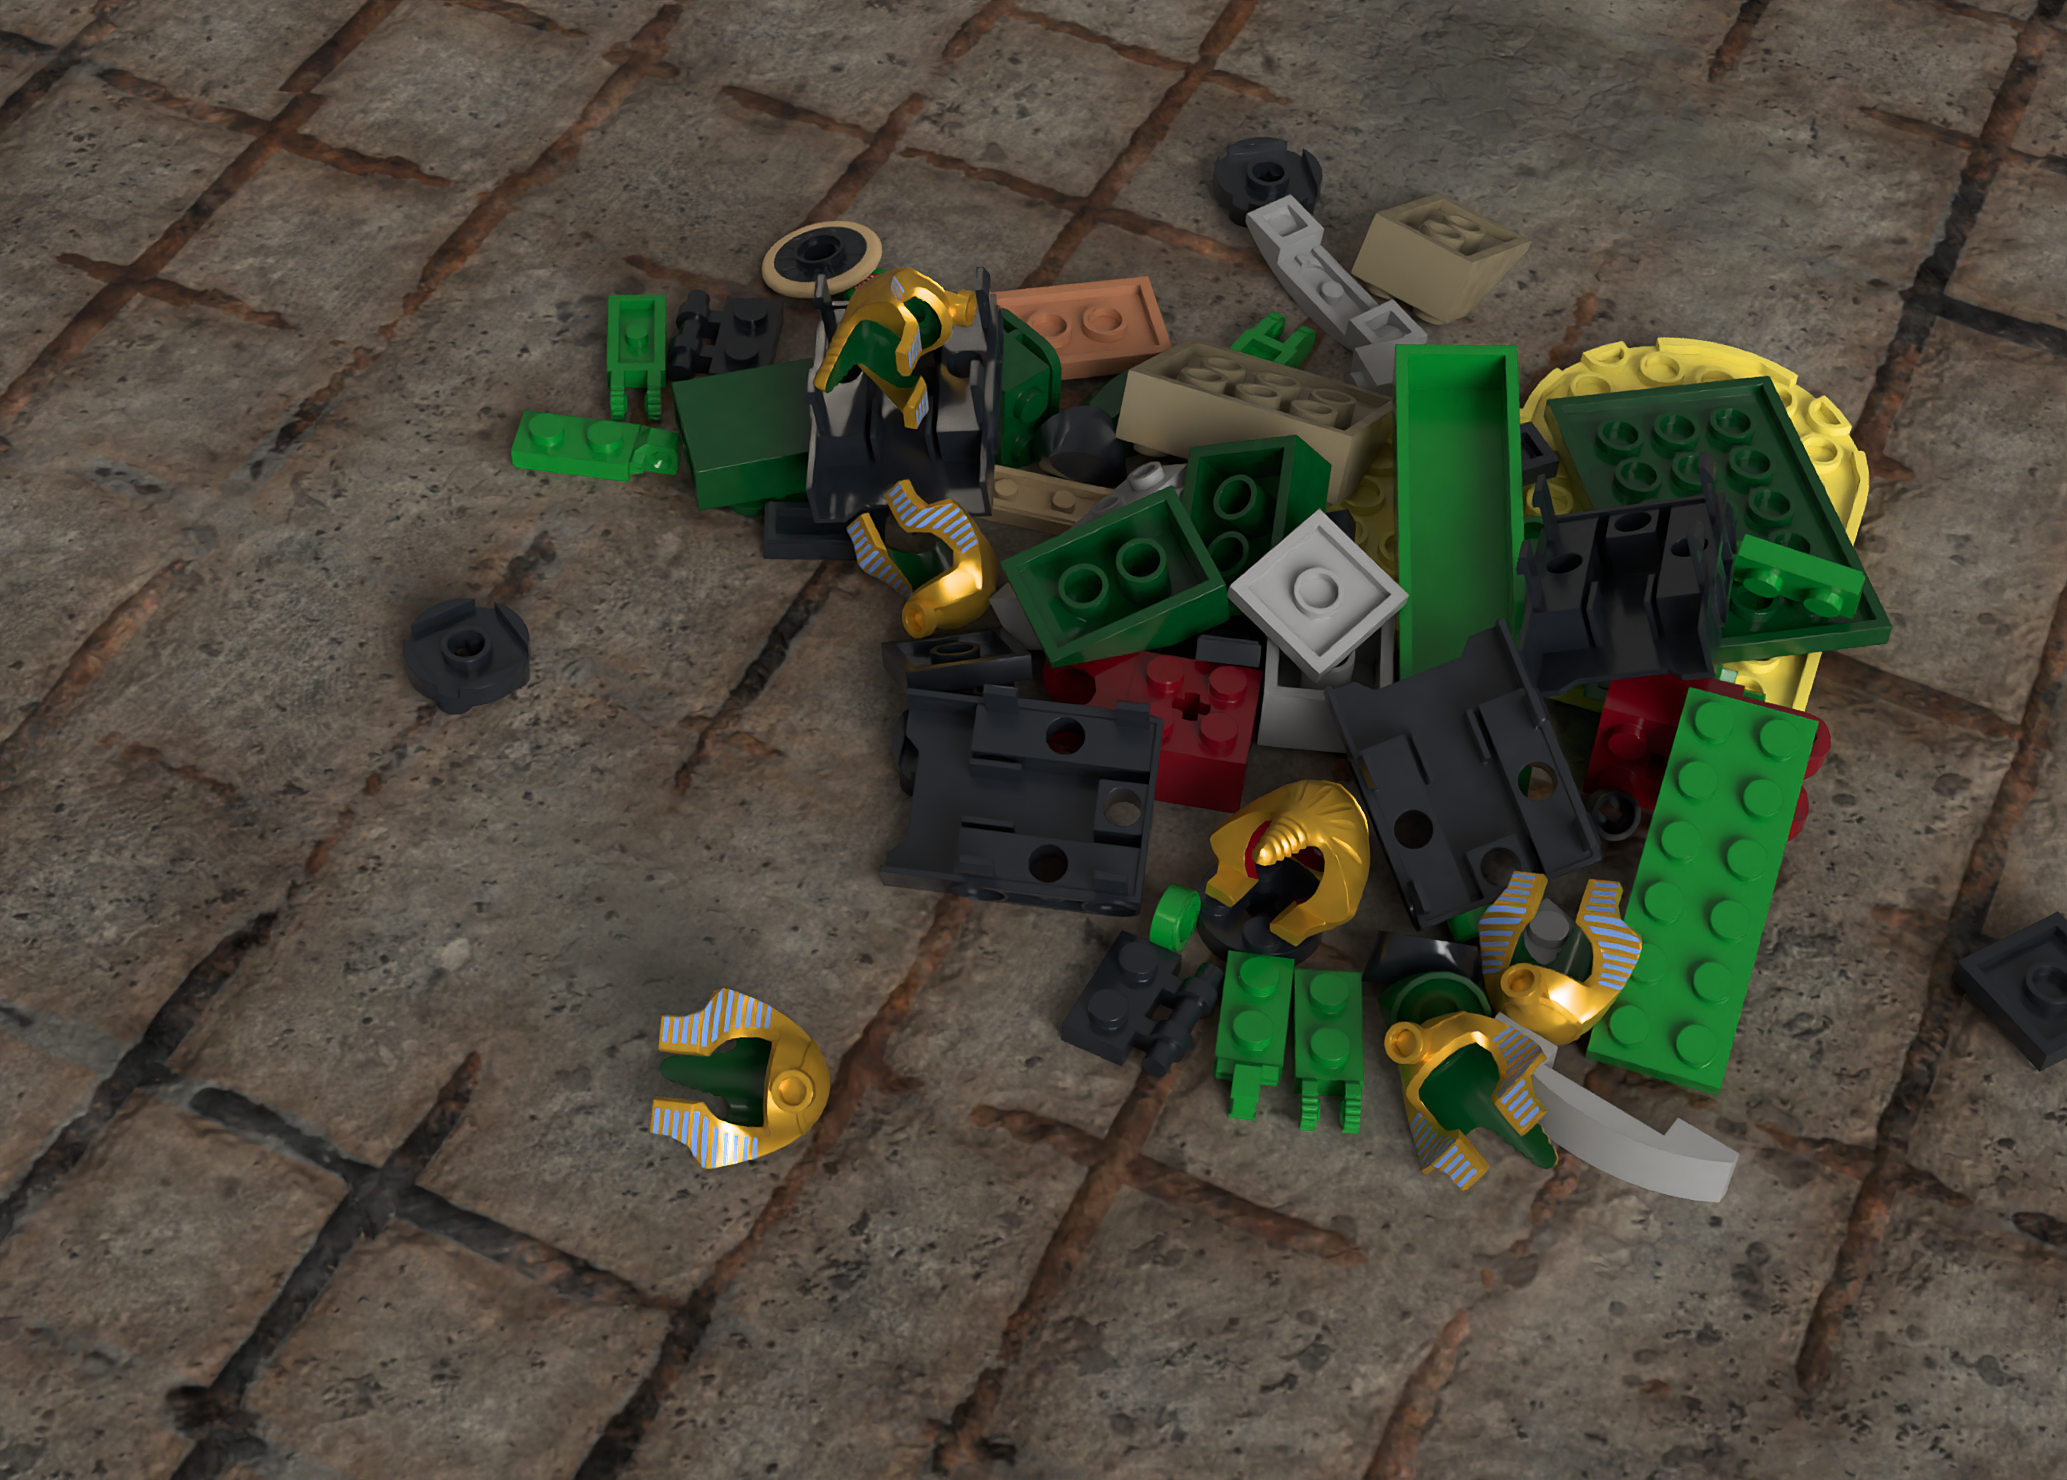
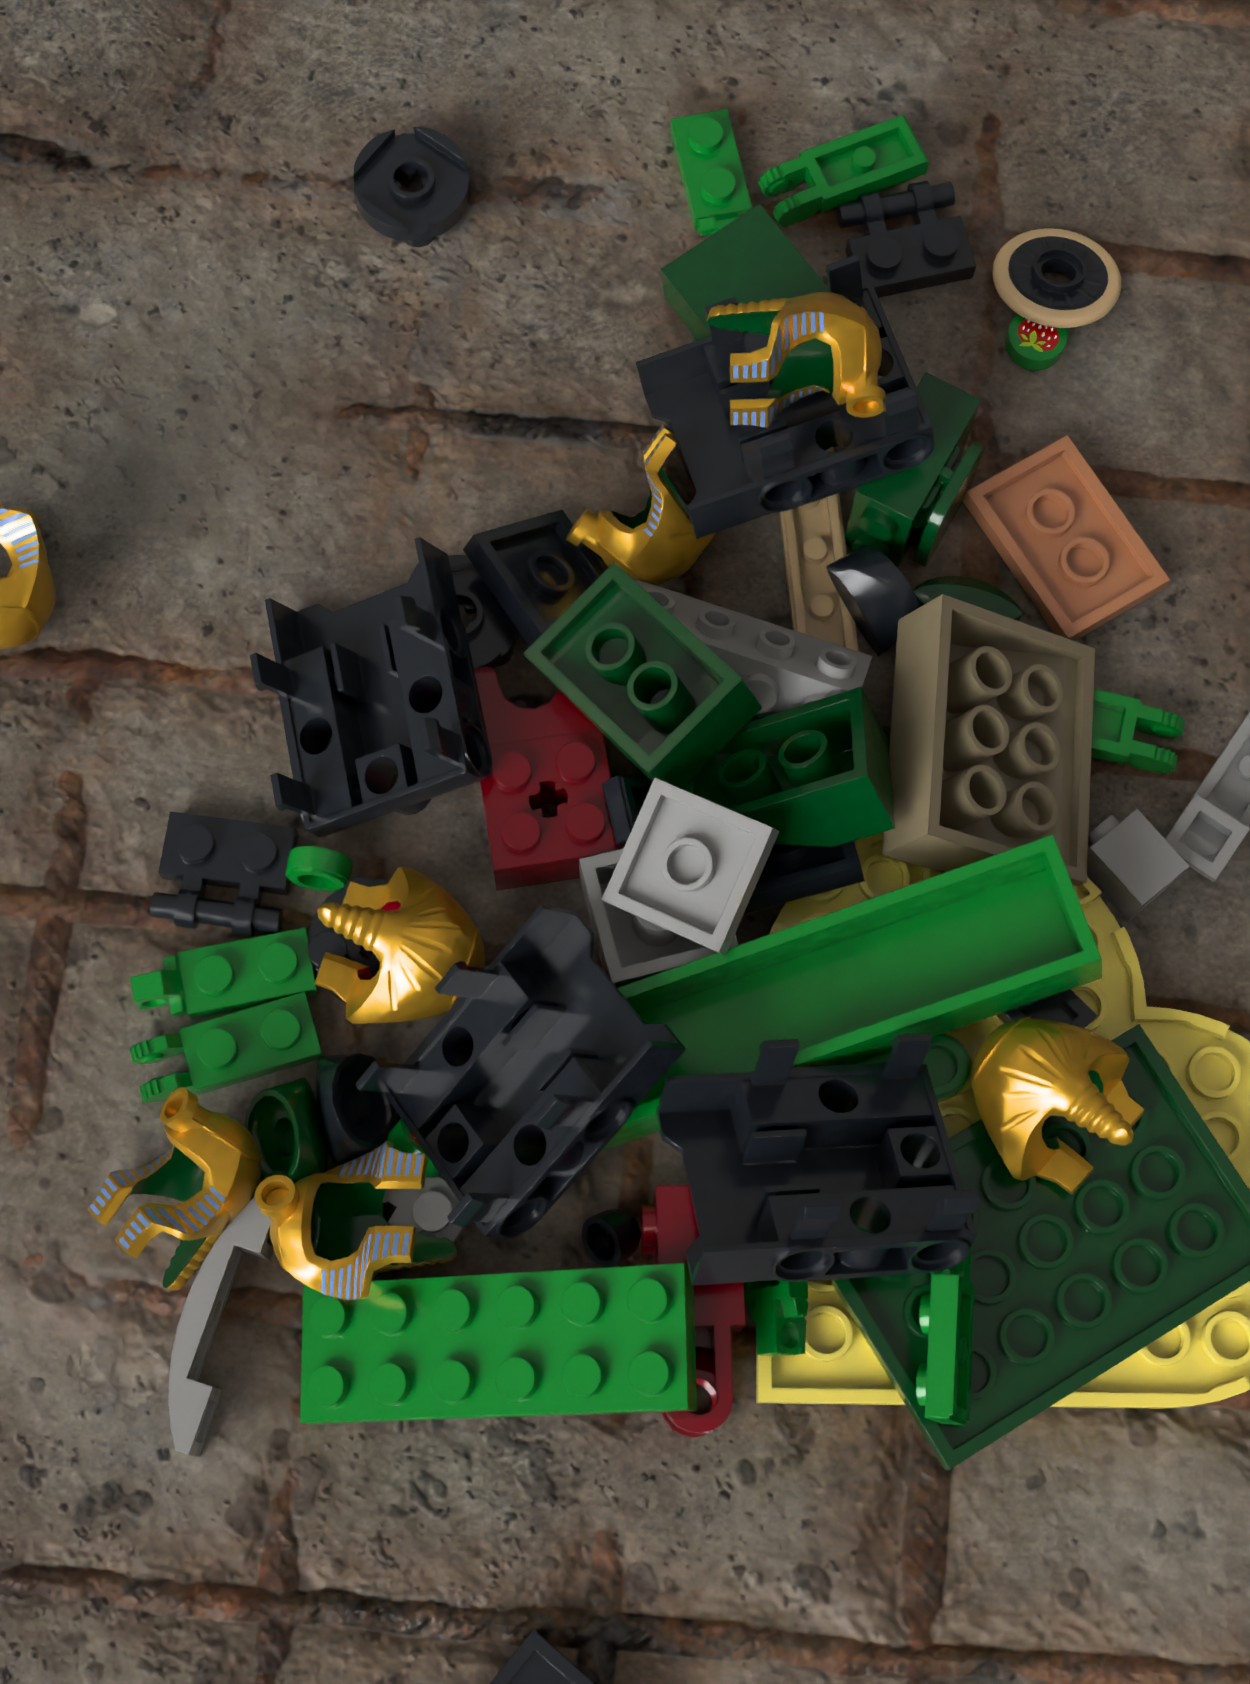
camera: 70 degrees right, 25 degrees up
none -> pearl gold piece [971,1017,1144,1195]

